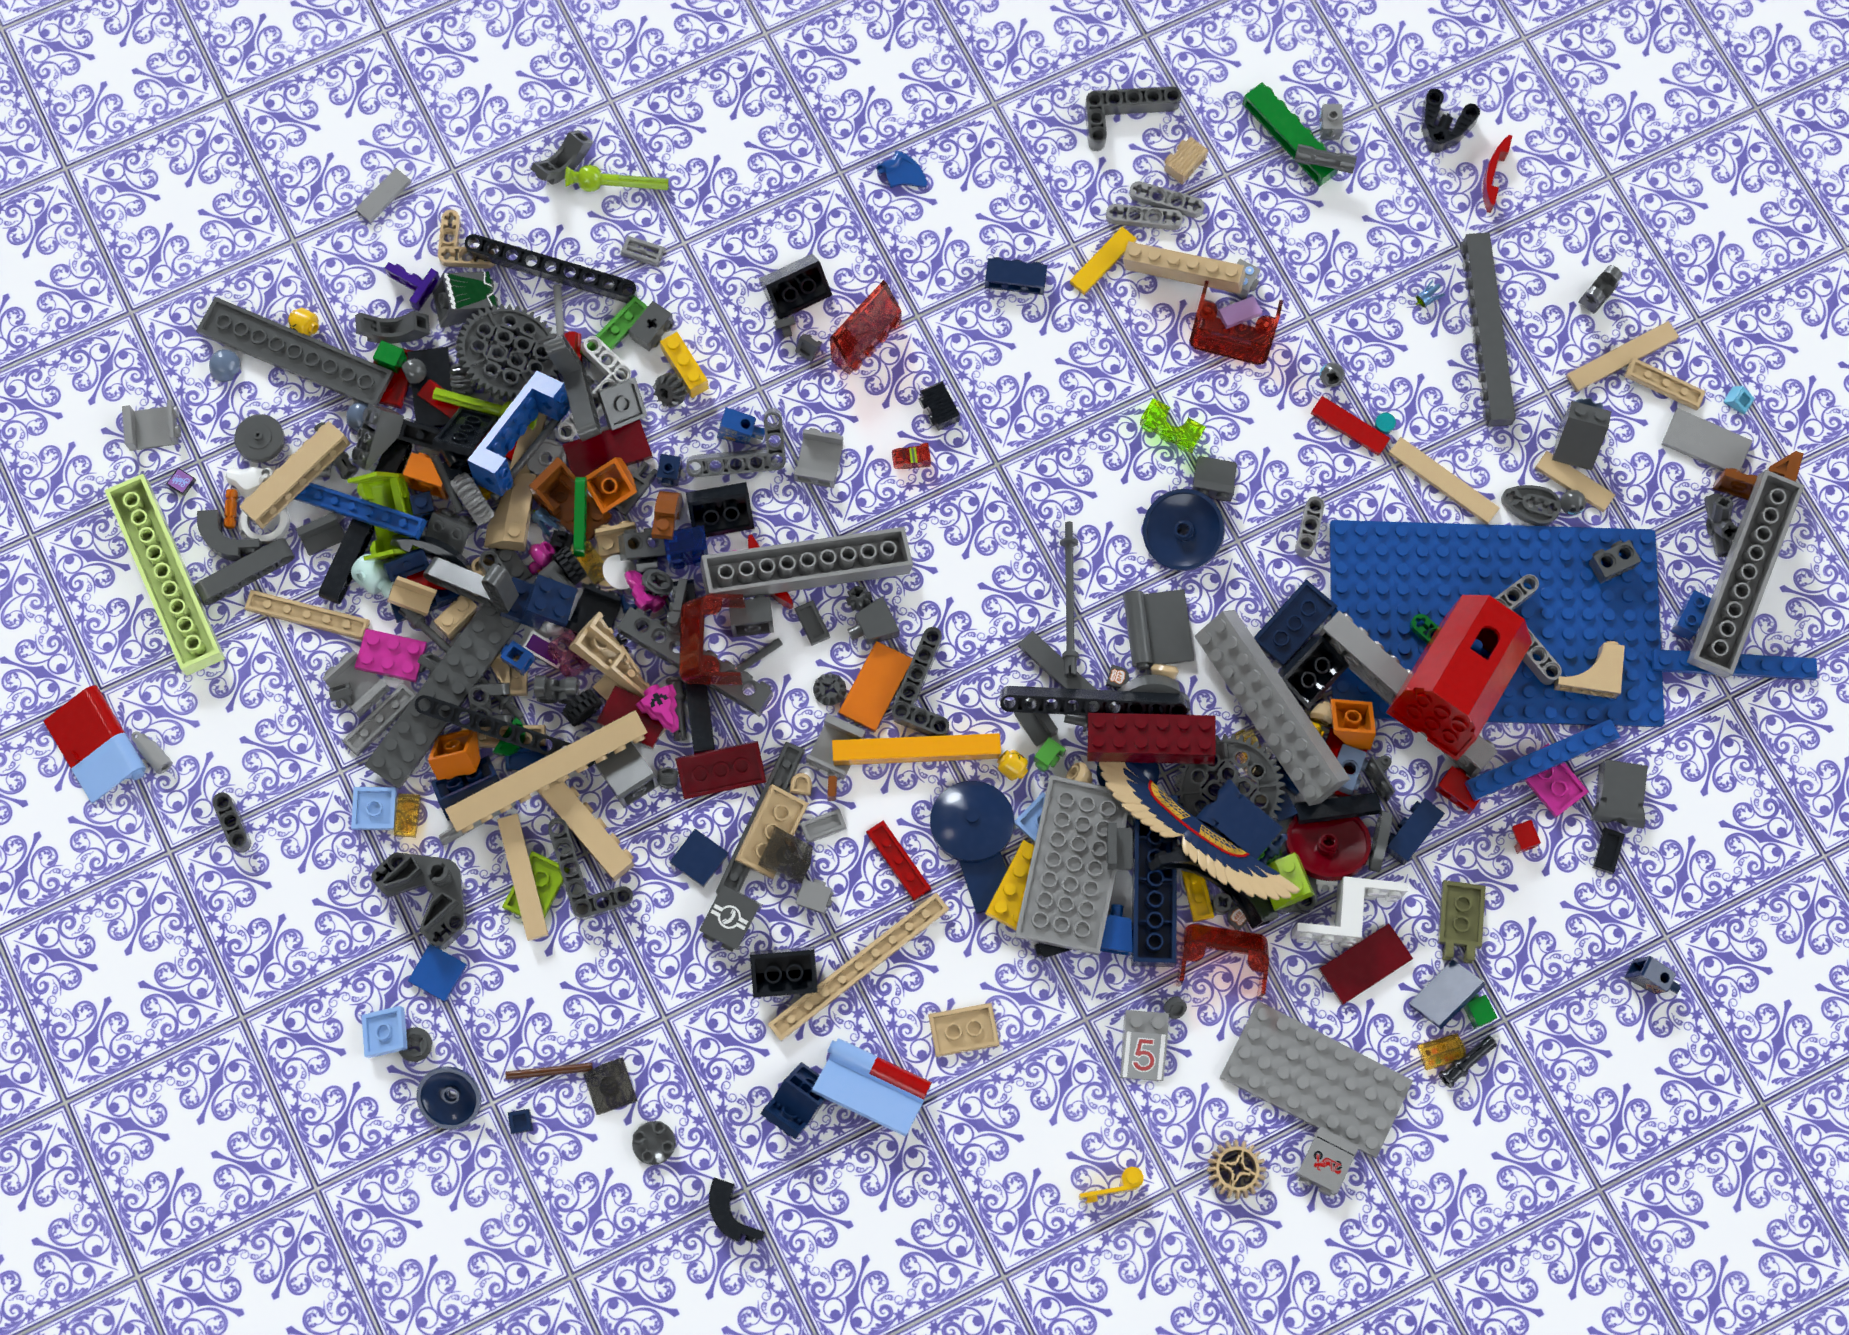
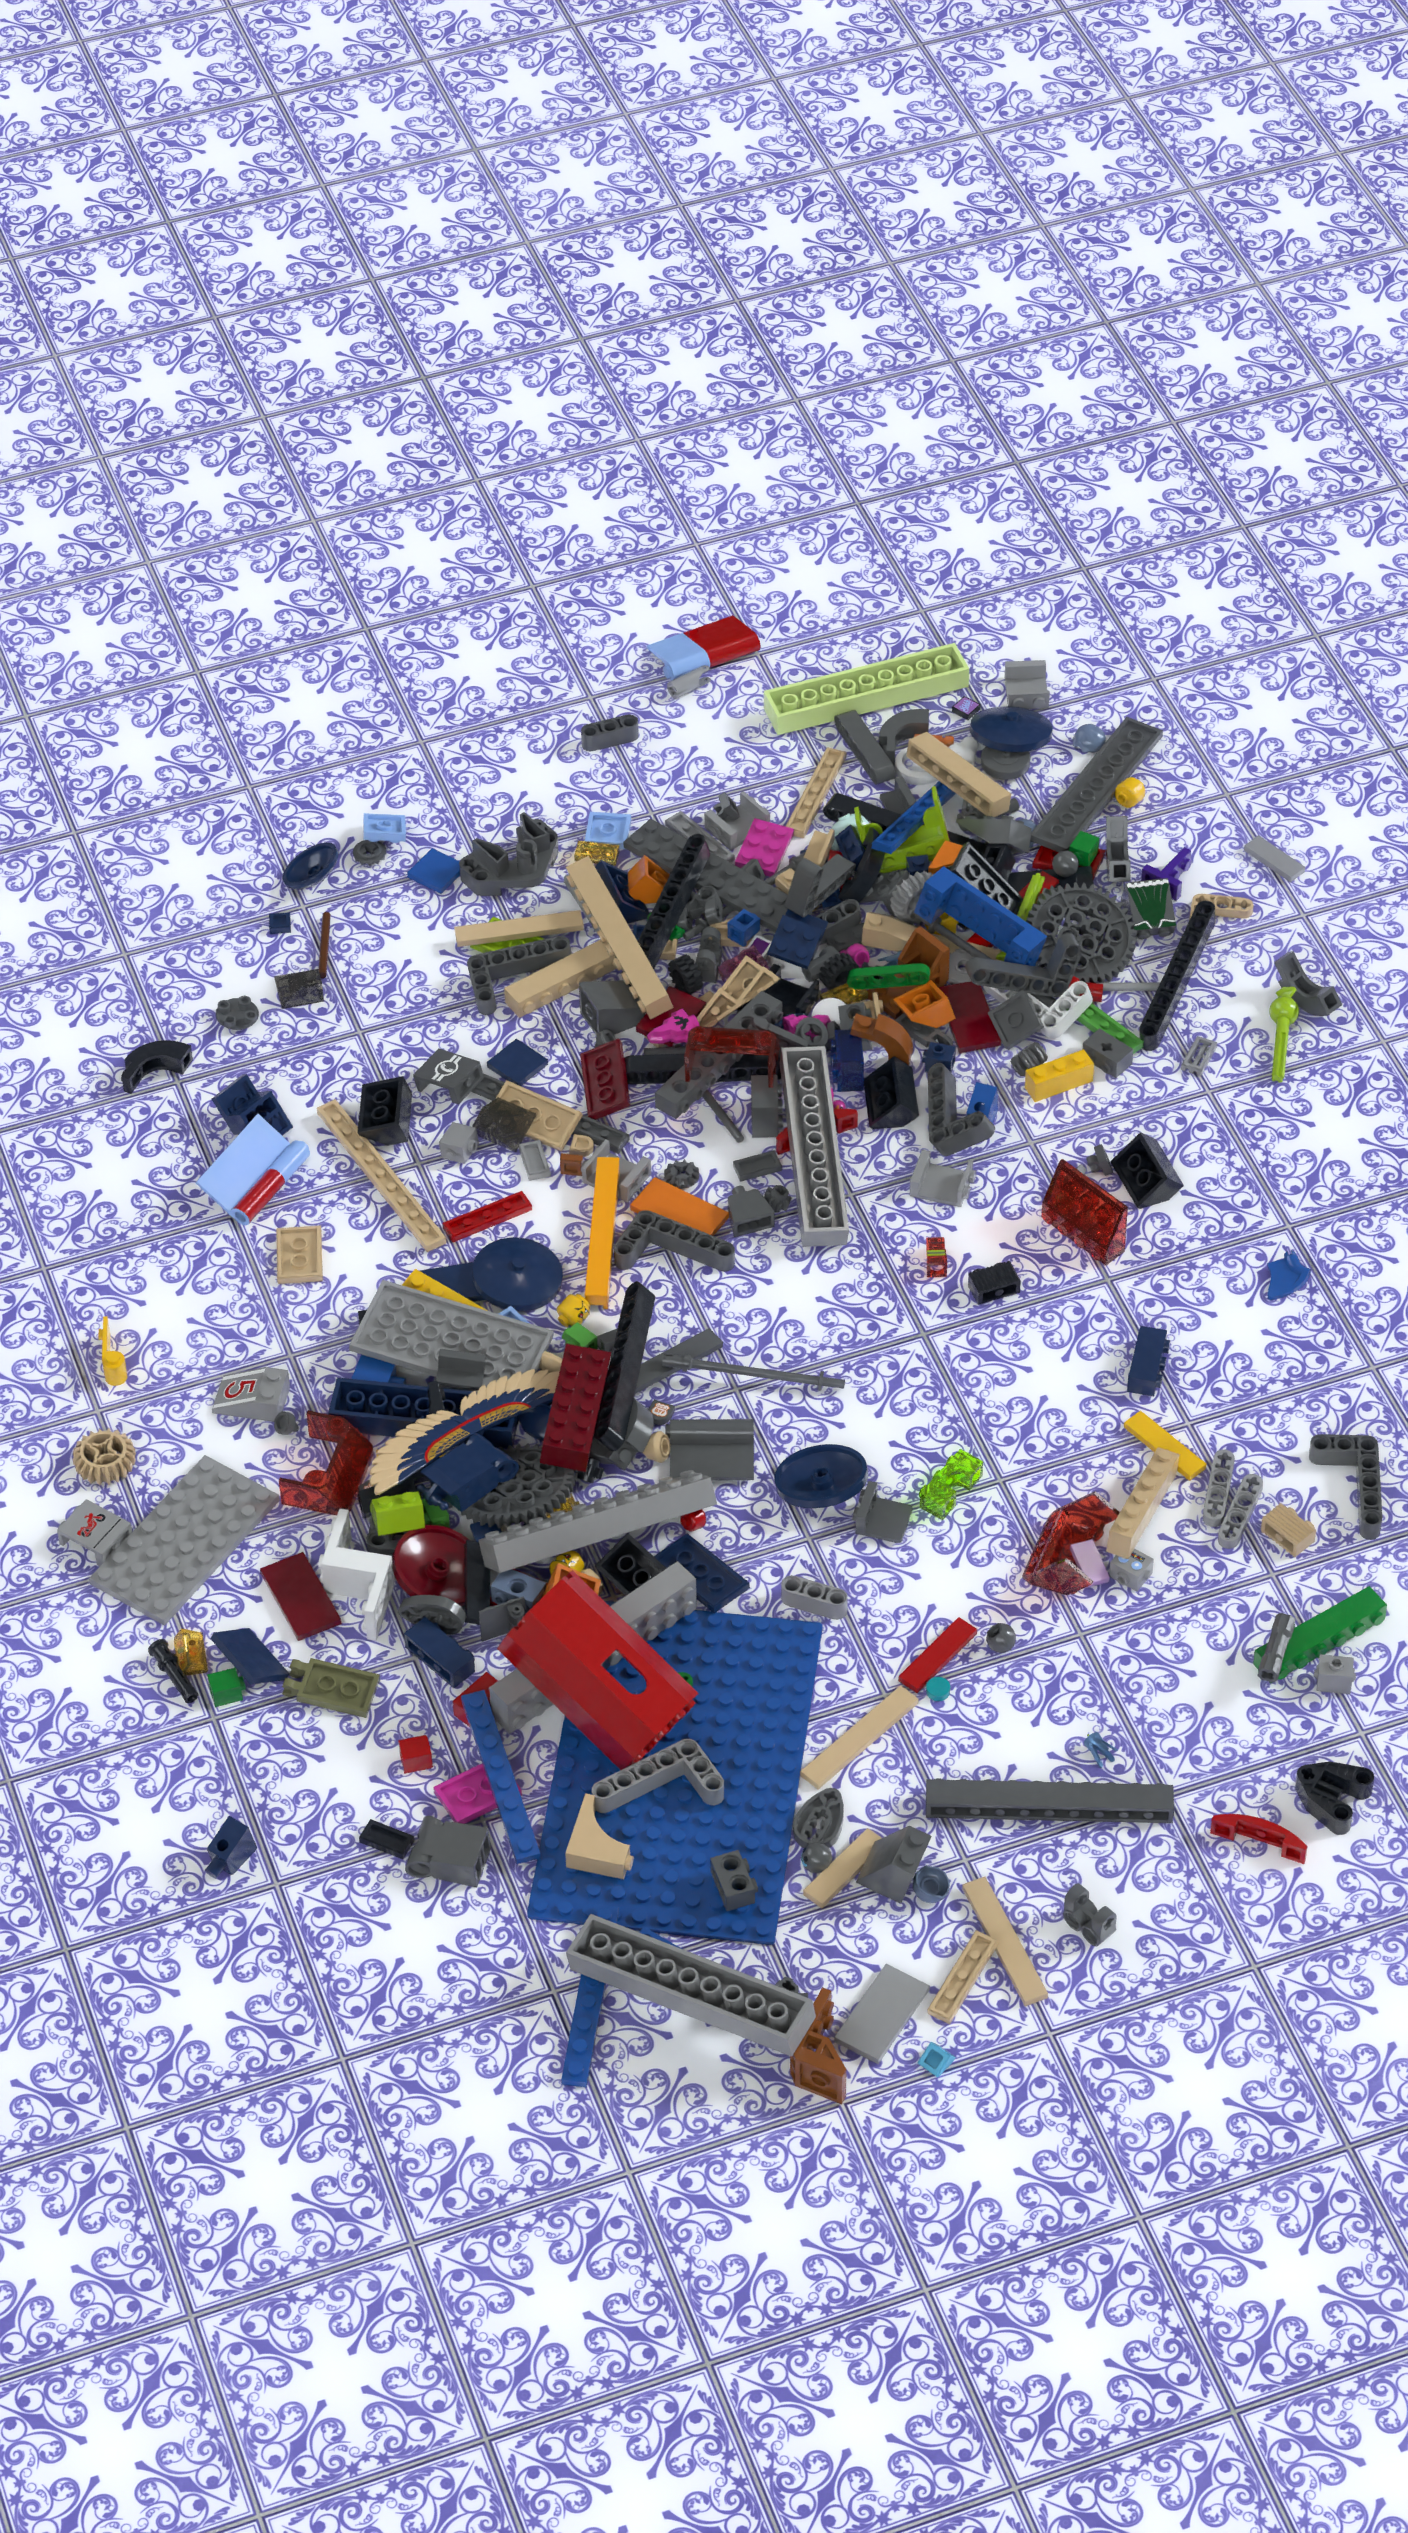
camera: 100 degrees right, 25 degrees down
none -> dark blue dish [970,706,1053,752]

